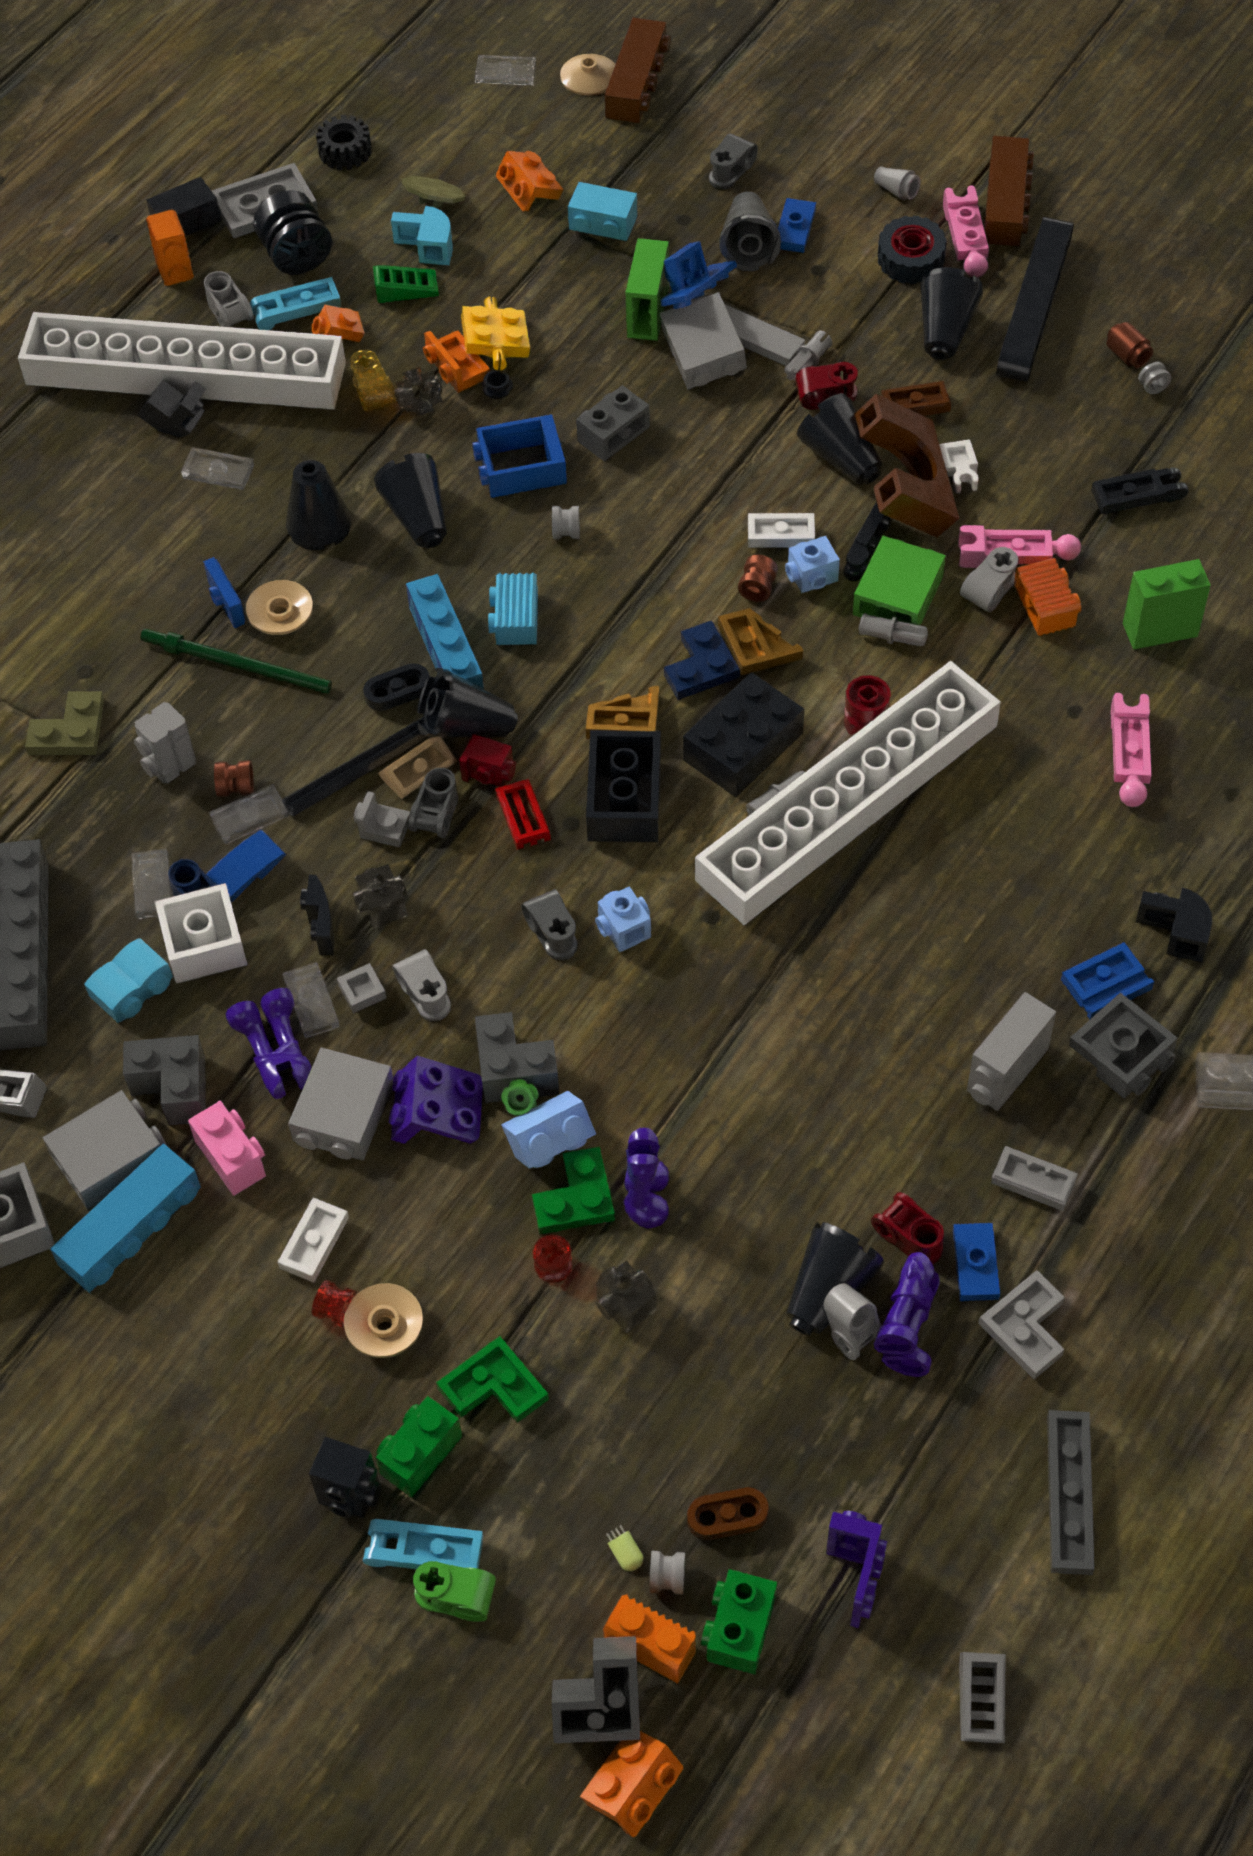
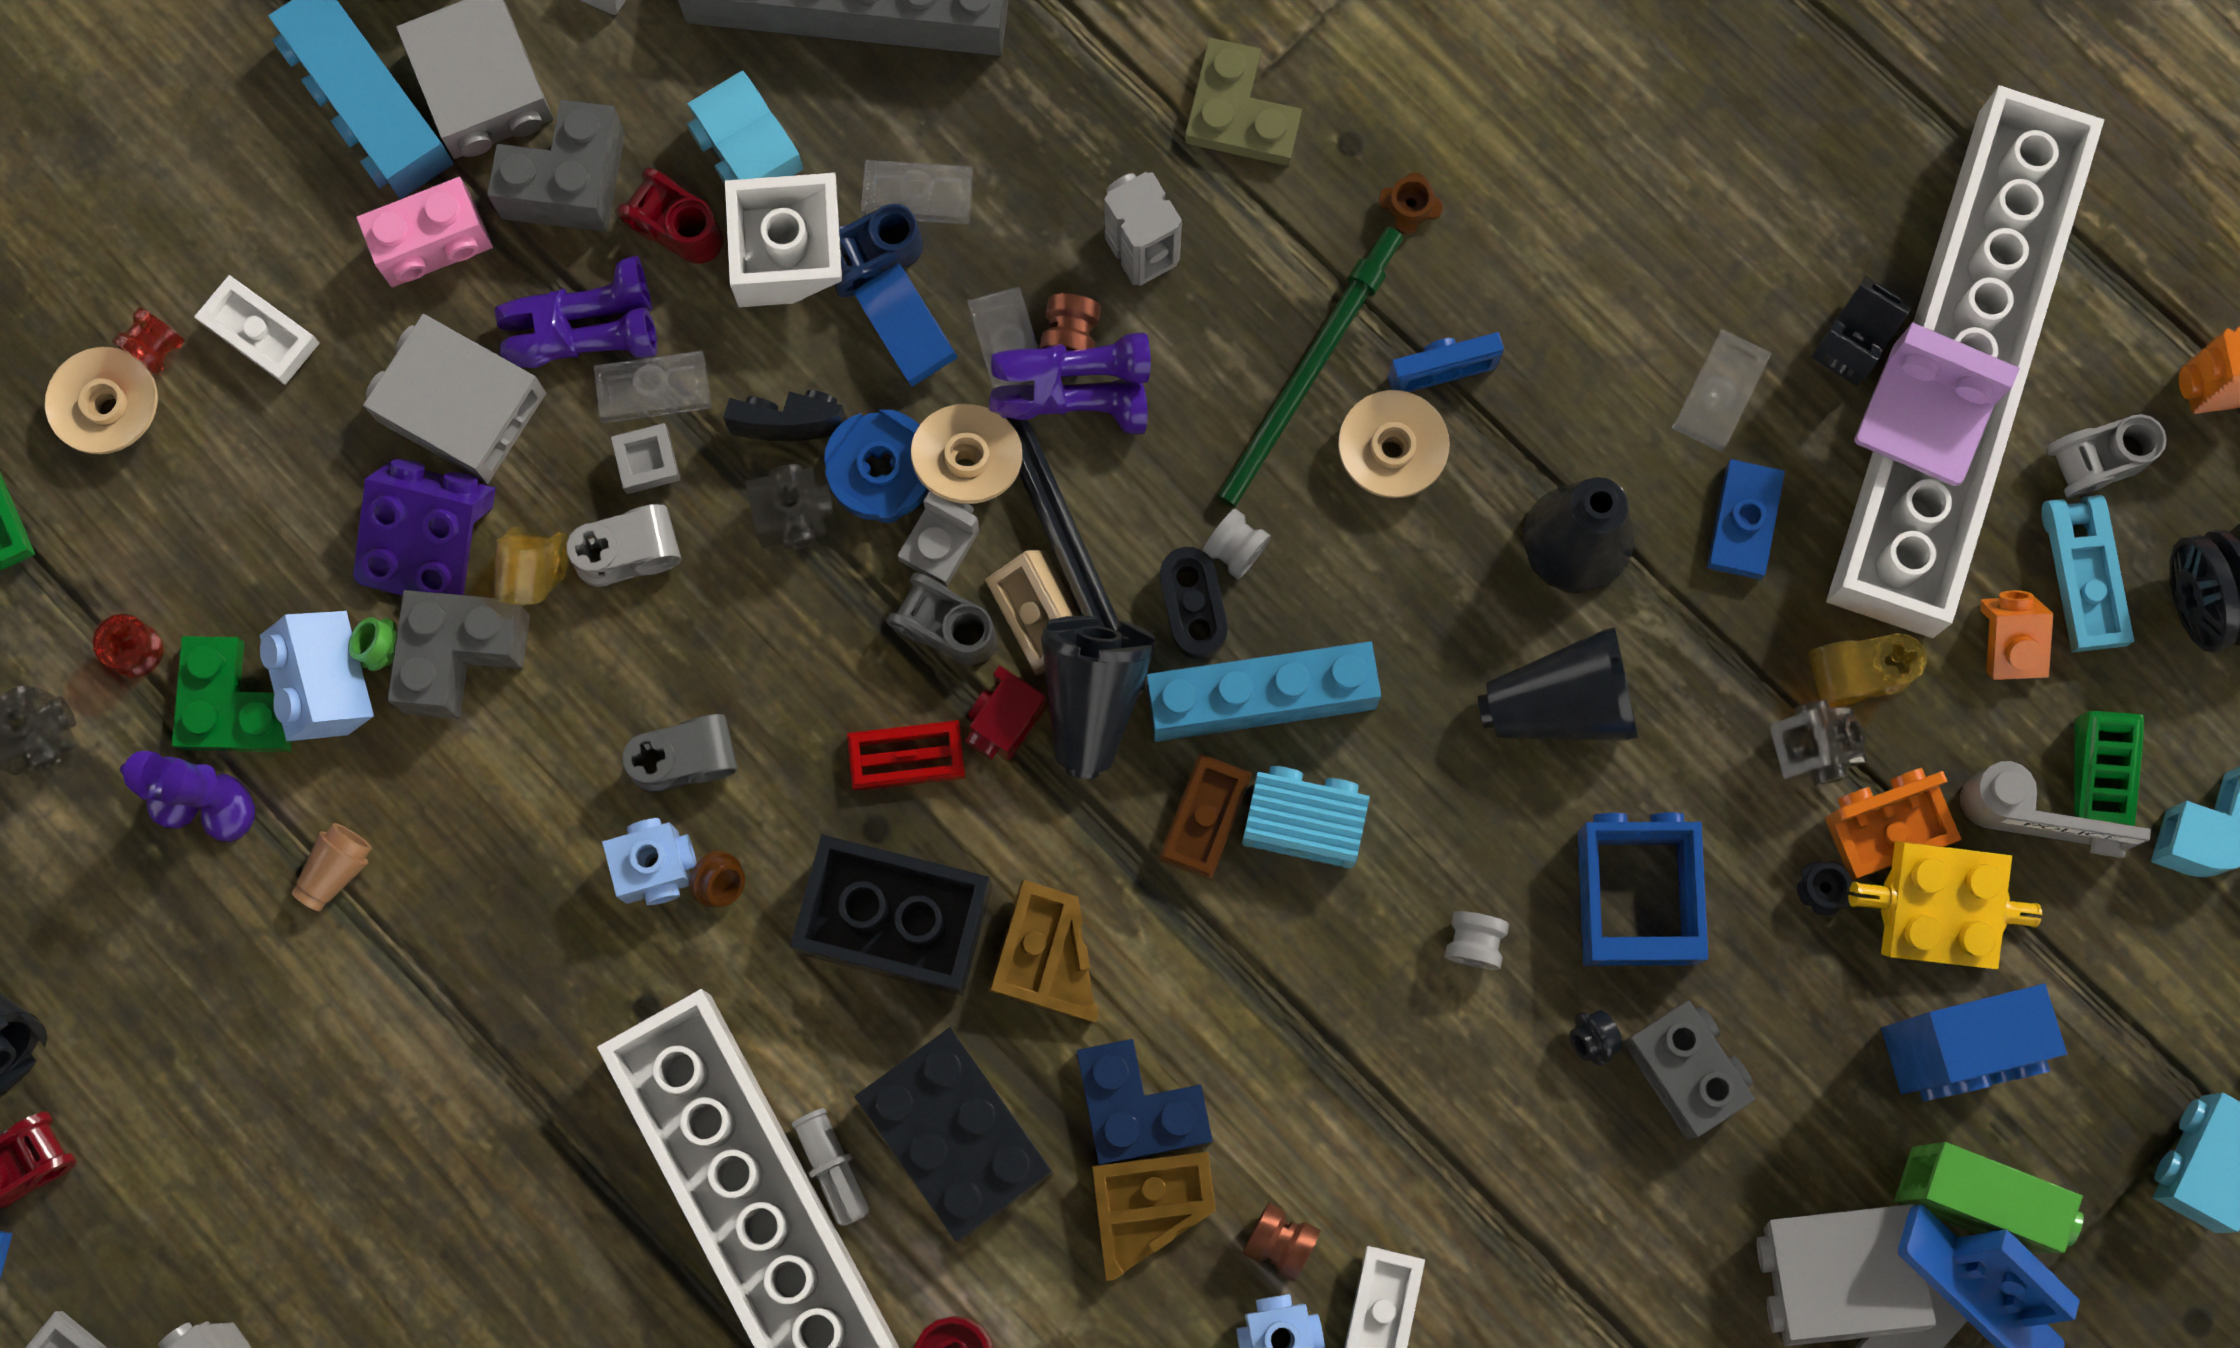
camera: 100 degrees right, 20 degrees up
none -> medium nougat cone [291,823,372,911]
none -> clear yellow piece [494,526,569,605]
none -> dark red piece [615,167,723,264]
none -> reddish brown plate [689,850,745,907]
none -> blue plate [825,410,930,523]
none -> tan dish [911,404,1022,504]
none -> dark purple piece [989,333,1151,435]
none -> reddish brown plate [1159,753,1253,881]
none -> light grey wheel [1202,509,1271,580]
none -> reddish brown plate [1379,172,1443,235]
none -> black plate [1570,1010,1622,1066]
none -> blue plate [1707,459,1785,580]
none -> lavender bracket [1854,322,2020,486]
none -> blue brick [1881,983,2067,1102]
none -> light grey door [1960,761,2151,858]

